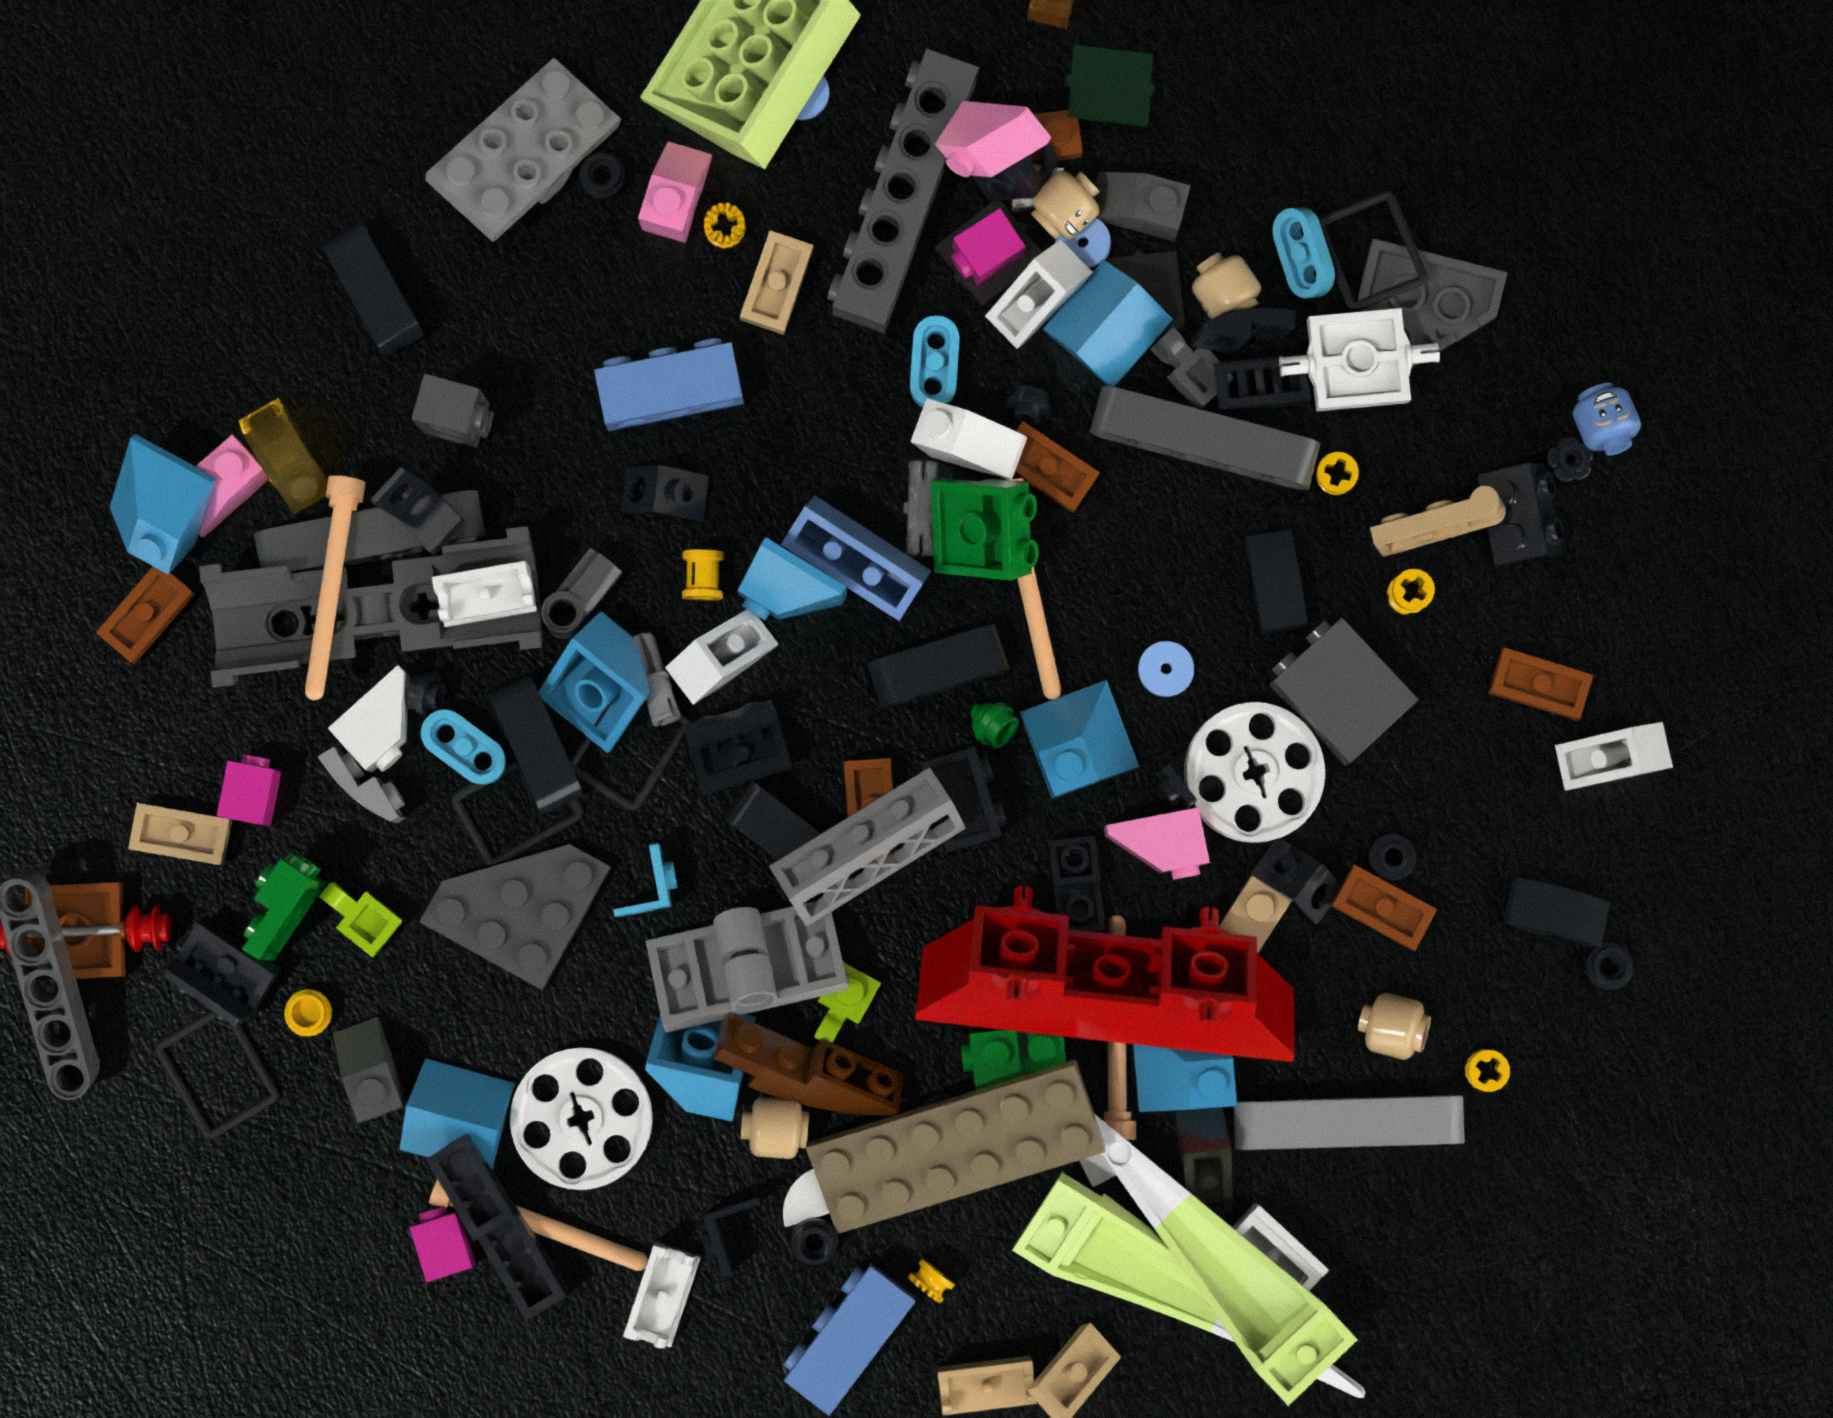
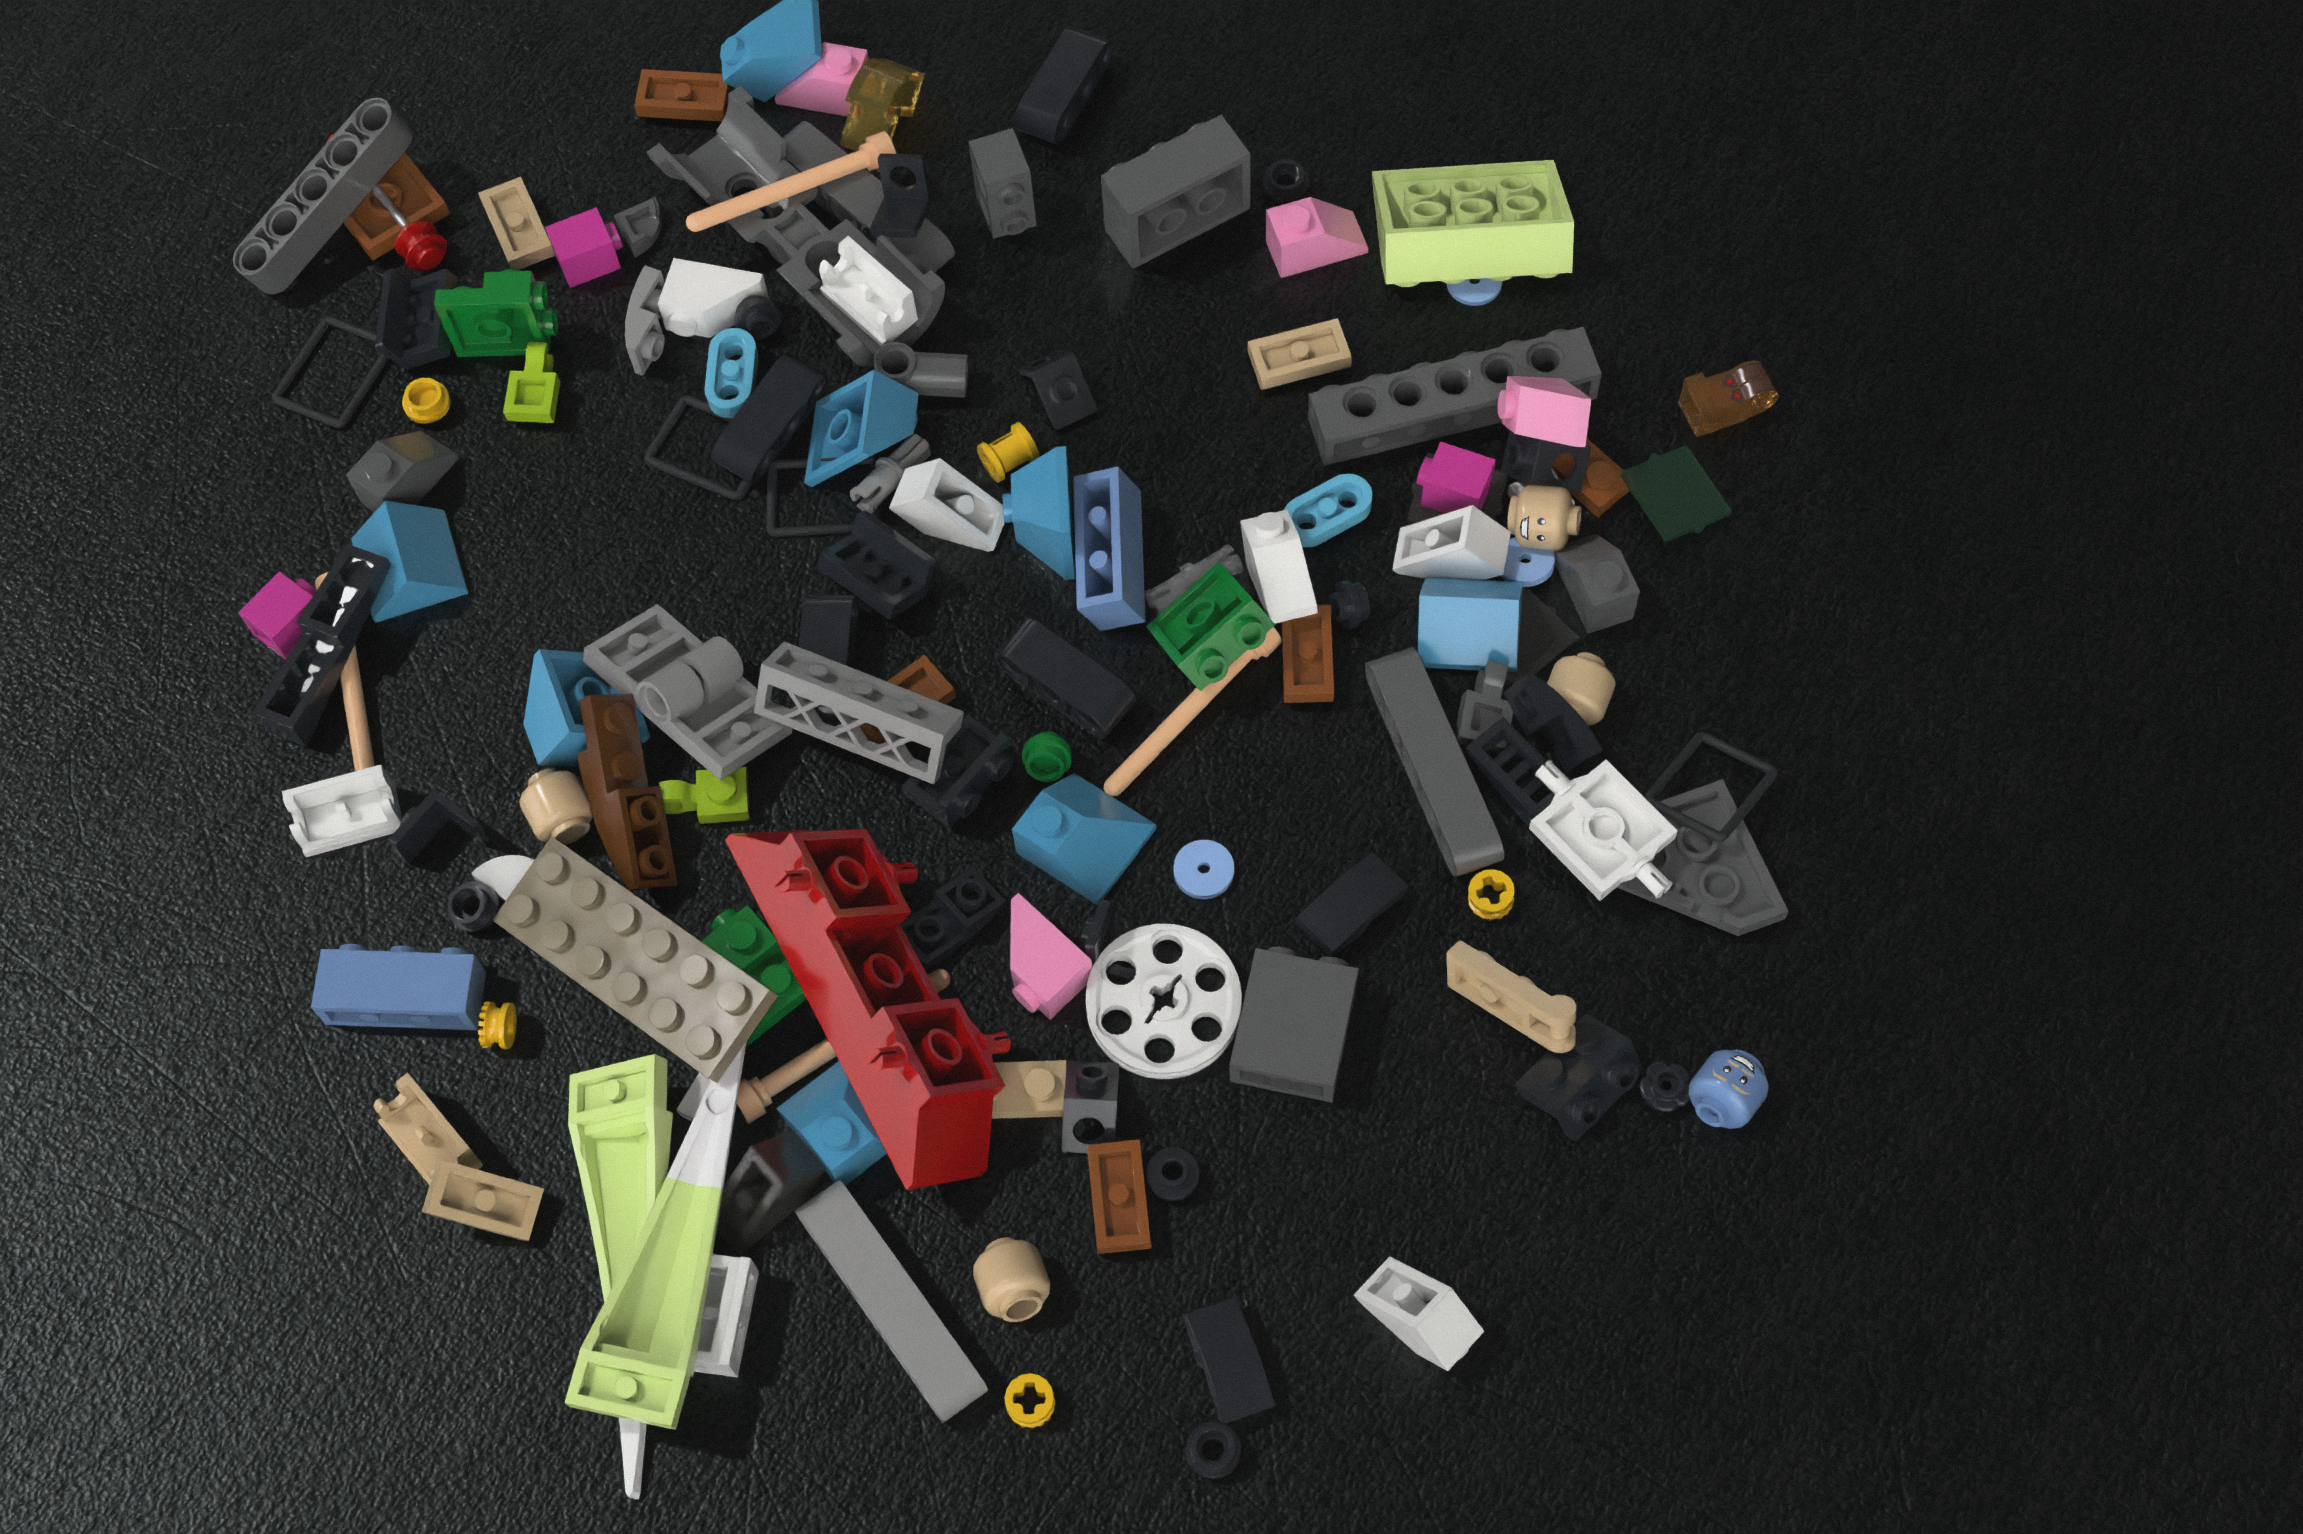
camera: 65 degrees right, 20 degrees down
dark grey plate [420,844,612,990] -> none
light grey plate [425,58,621,242] -> none
white wedge [510,1048,653,1190] -> none
medium blue brick [594,338,744,431] -> none
medium azure bracket [613,843,678,917] -> none
yellow bush [704,203,746,248] -> none
medium azure plate [1273,207,1335,298] -> none
yellow bush [1387,569,1435,615] -> none
dark orange plate [1488,648,1593,721] -> none
none -> dark grey tile [614,197,662,257]
none -> dark grey brick [1101,115,1250,269]

